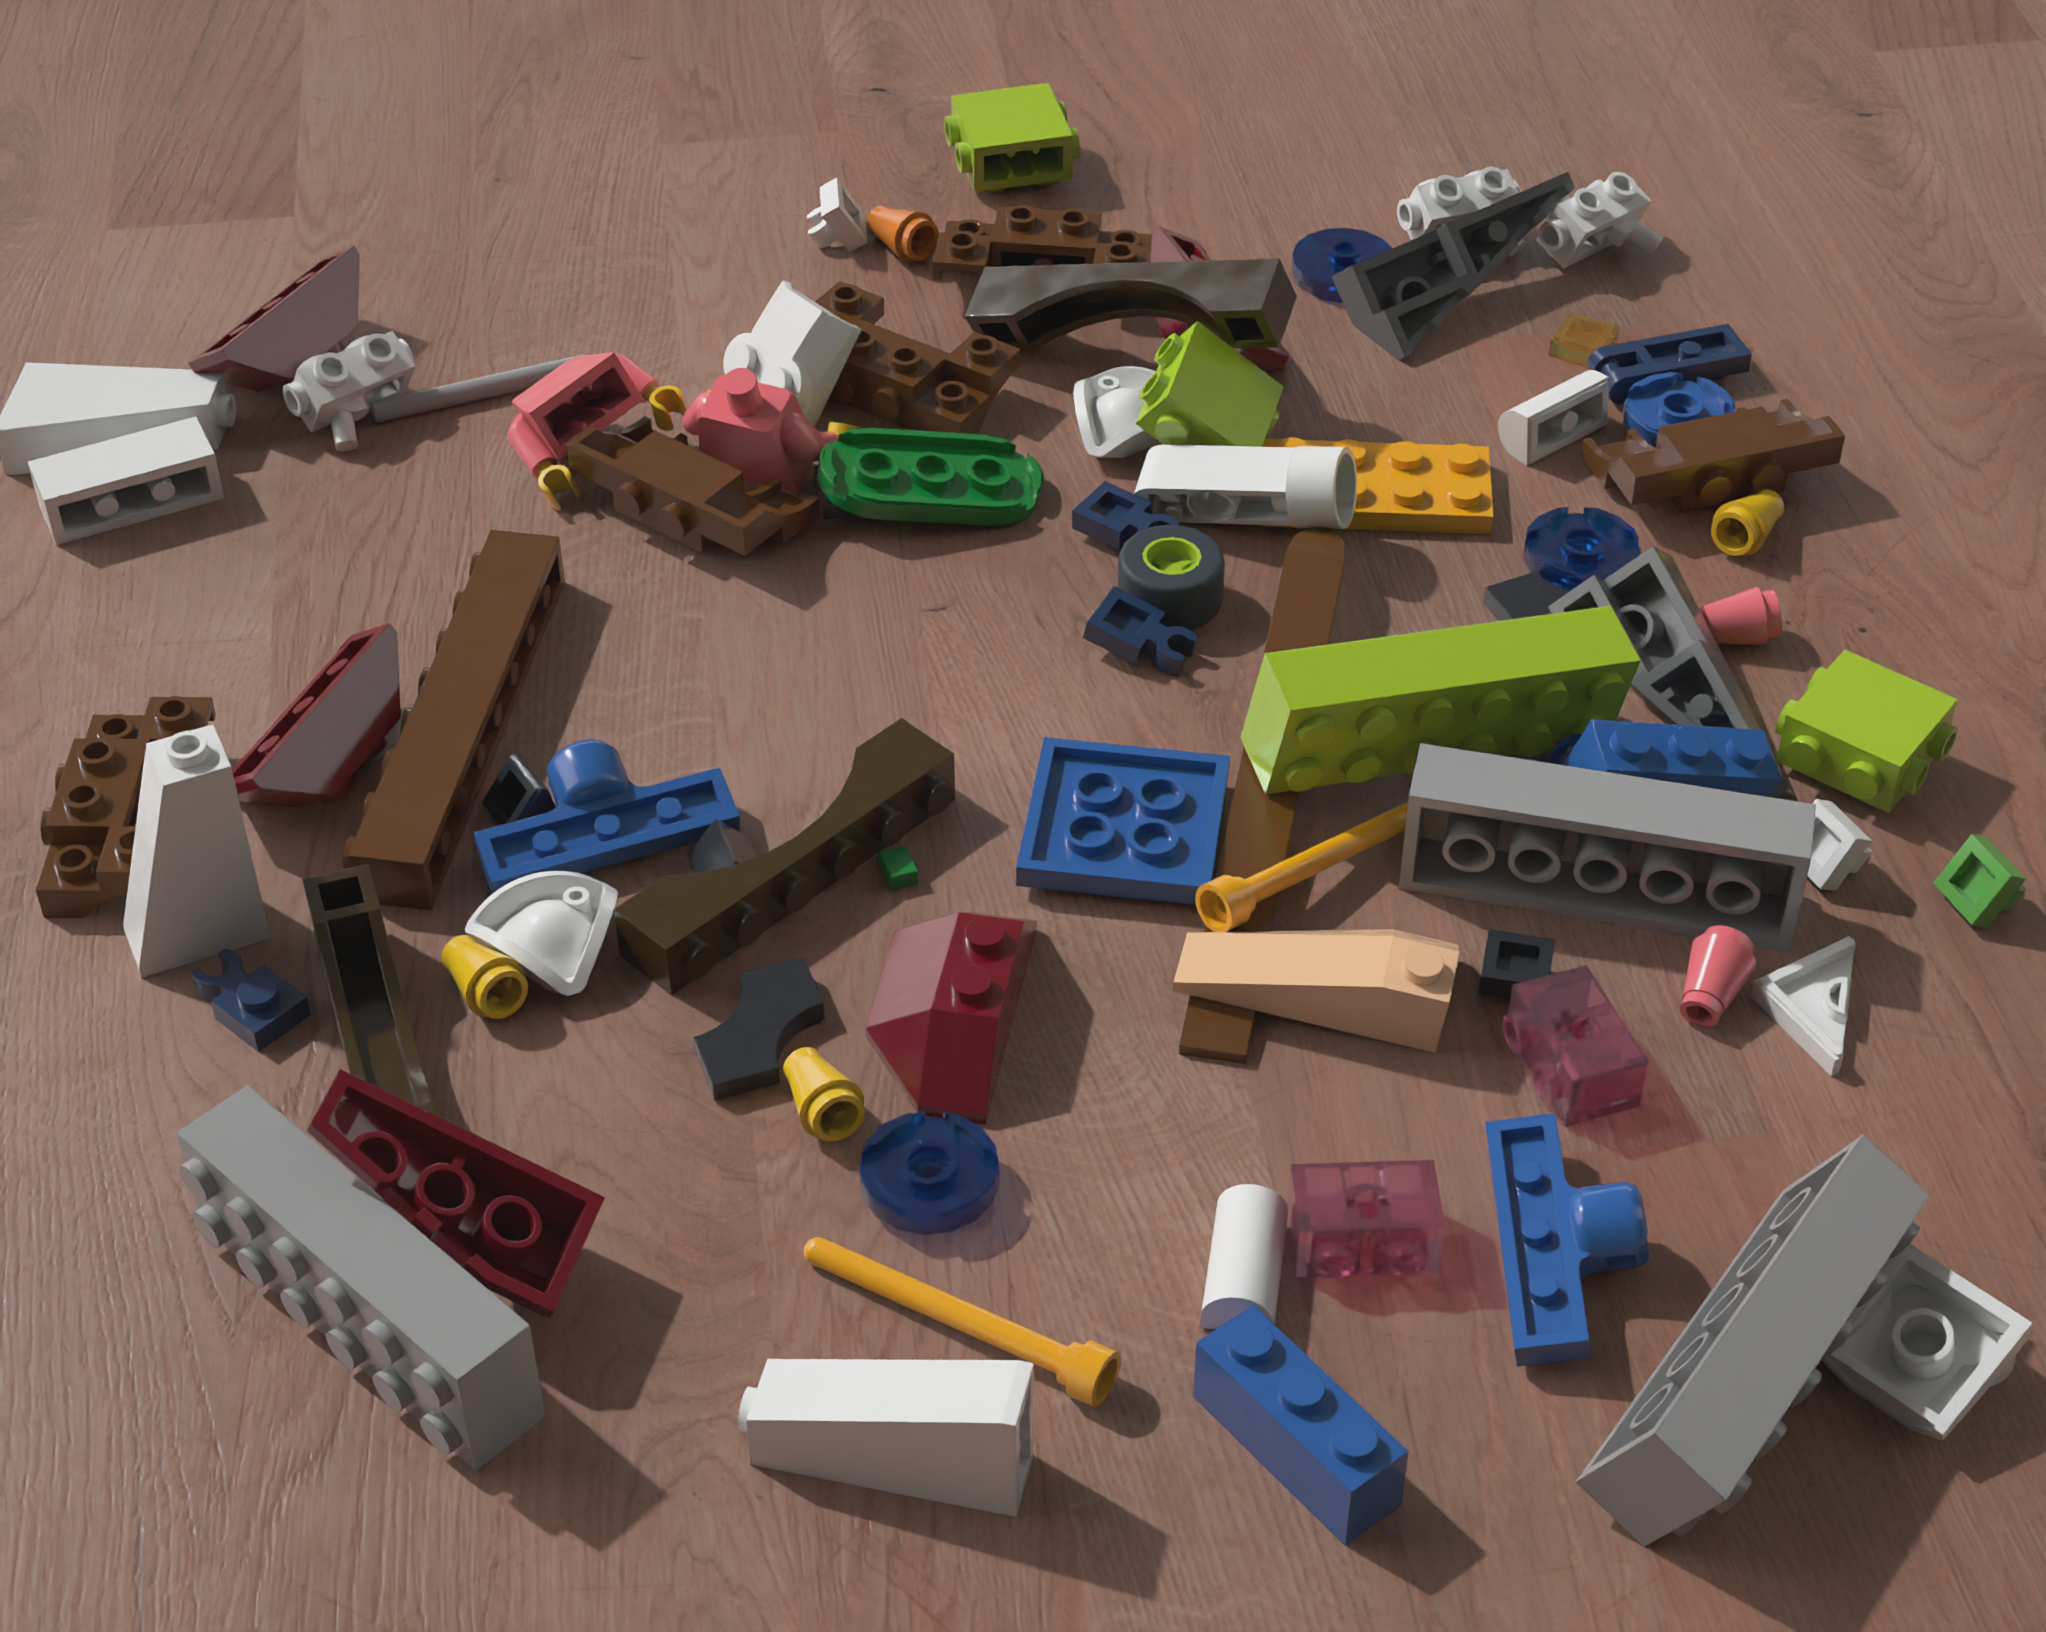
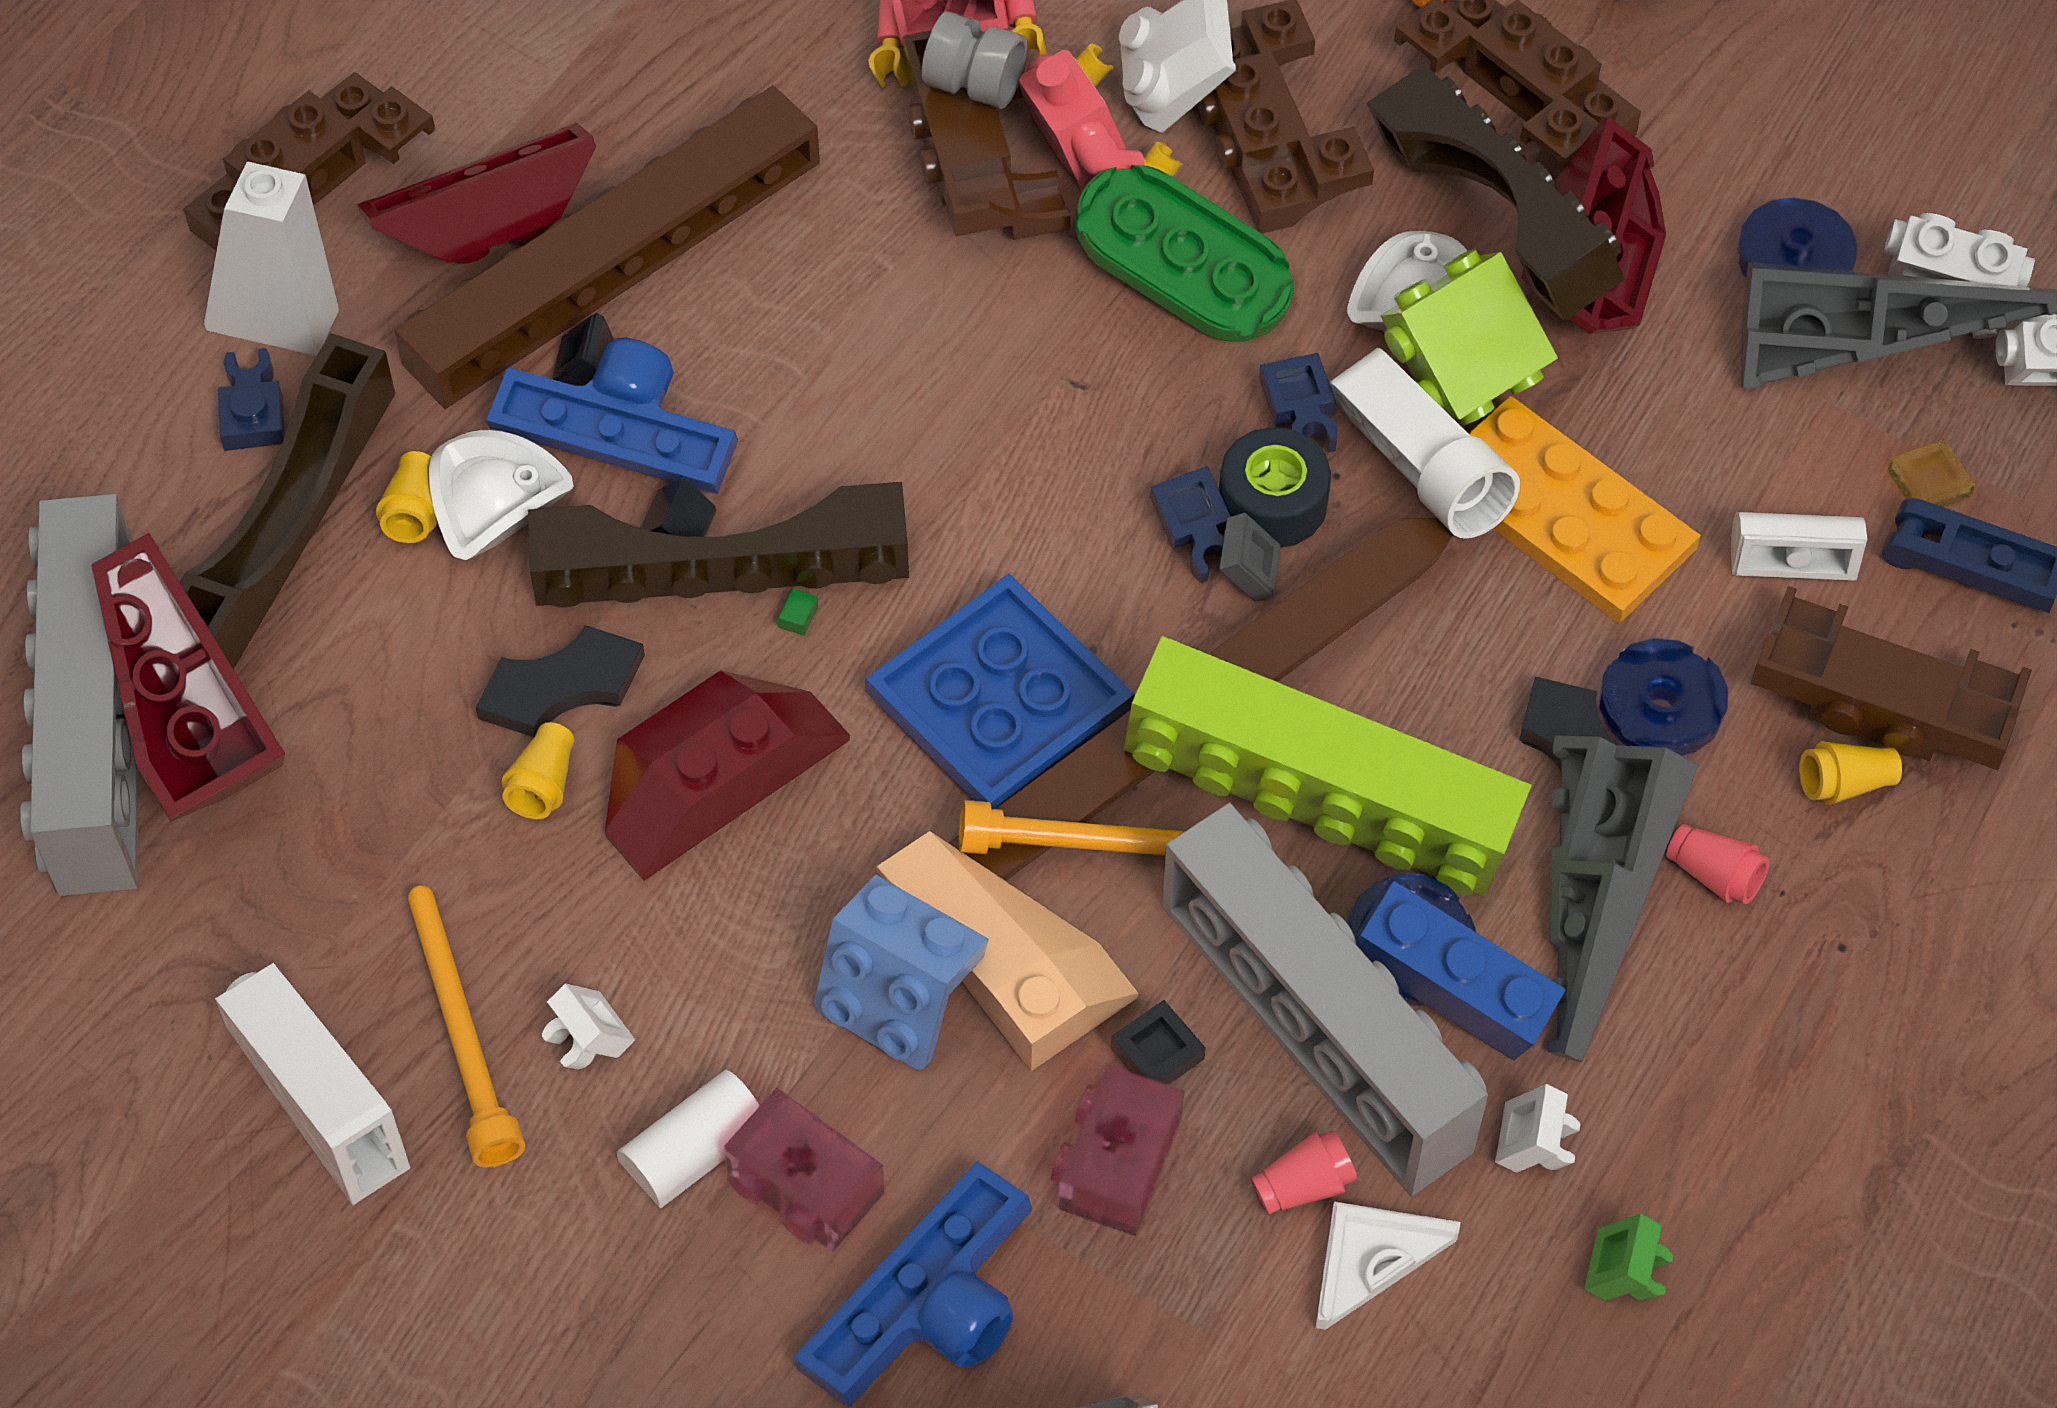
camera: 40 degrees right, 15 degrees up
clear blue plate [859,1111,1000,1235] -> none
blue brick [1193,1305,1409,1546] -> none
blue plate [1623,372,1736,448] -> none
lime brick [1775,649,1958,813] -> none
none -> white tile [542,983,635,1070]
none -> medium blue bracket [814,874,988,1070]
none -> light grey wheel [922,11,1027,109]
none -> dark grey tile [1220,513,1281,601]

